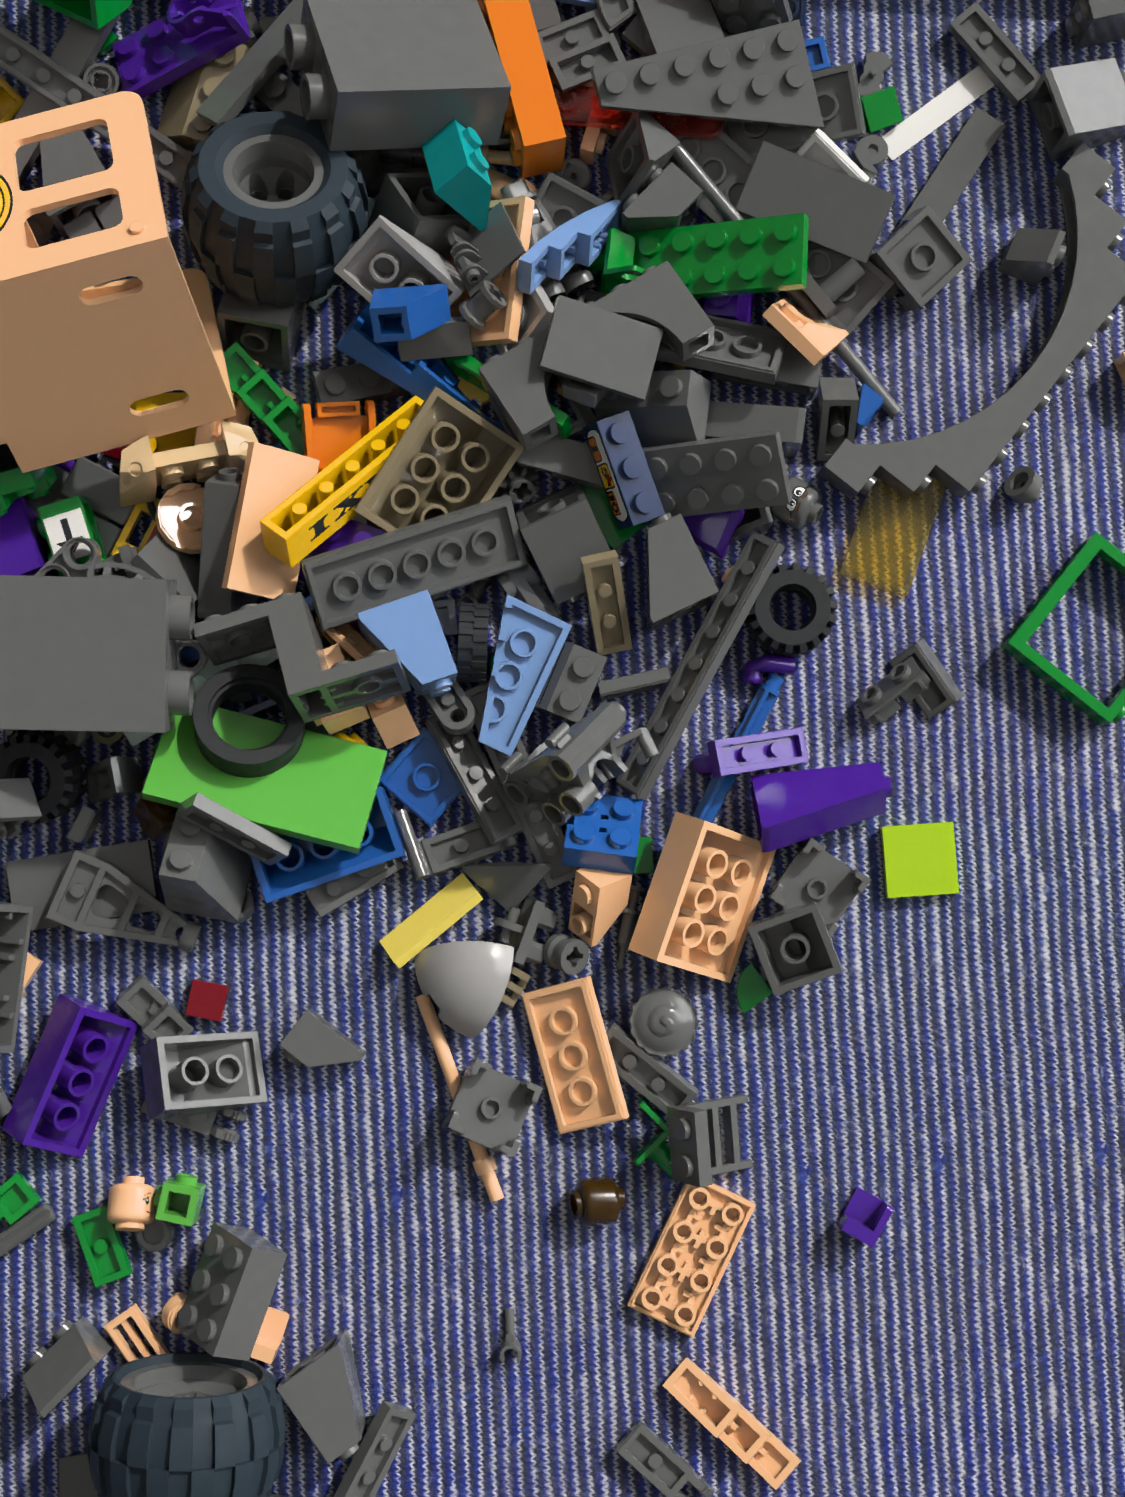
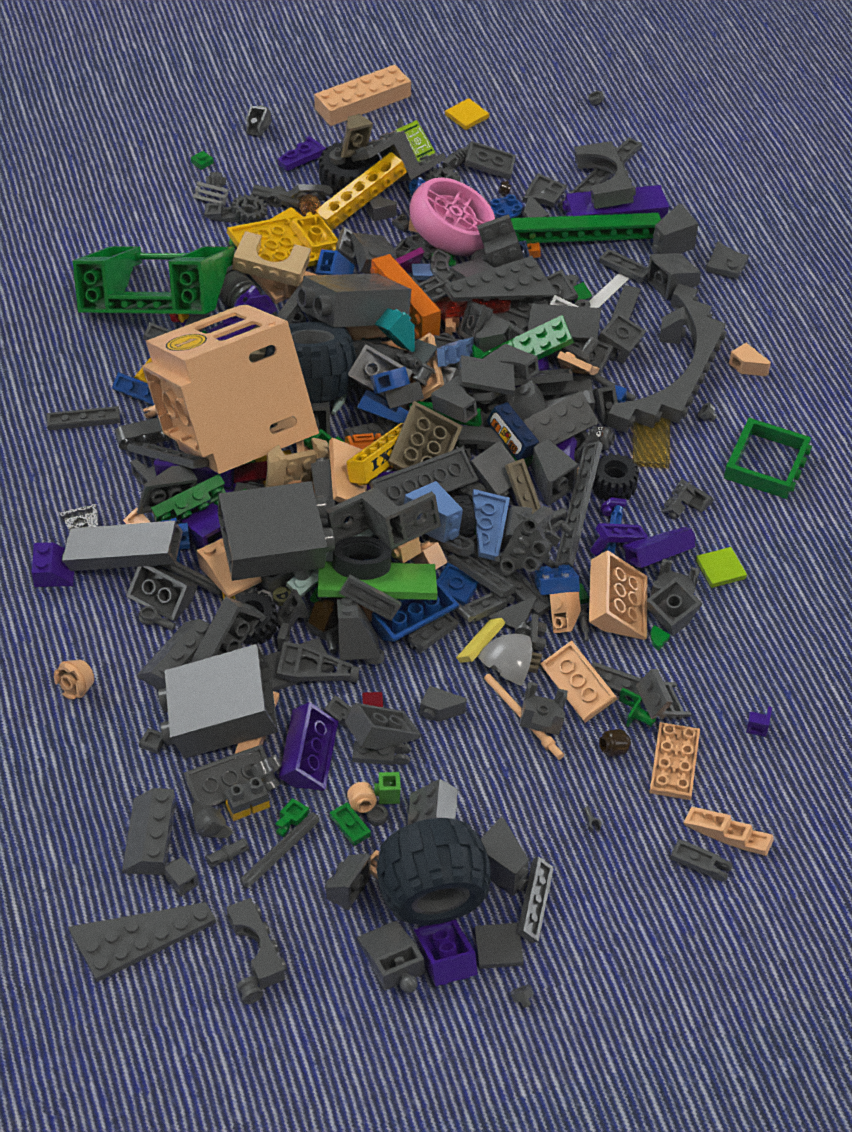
camera: 15 degrees left, 35 degrees down
dark grey wheel [543,933,589,975] -> none
dark grey piece [628,986,699,1058] -> none

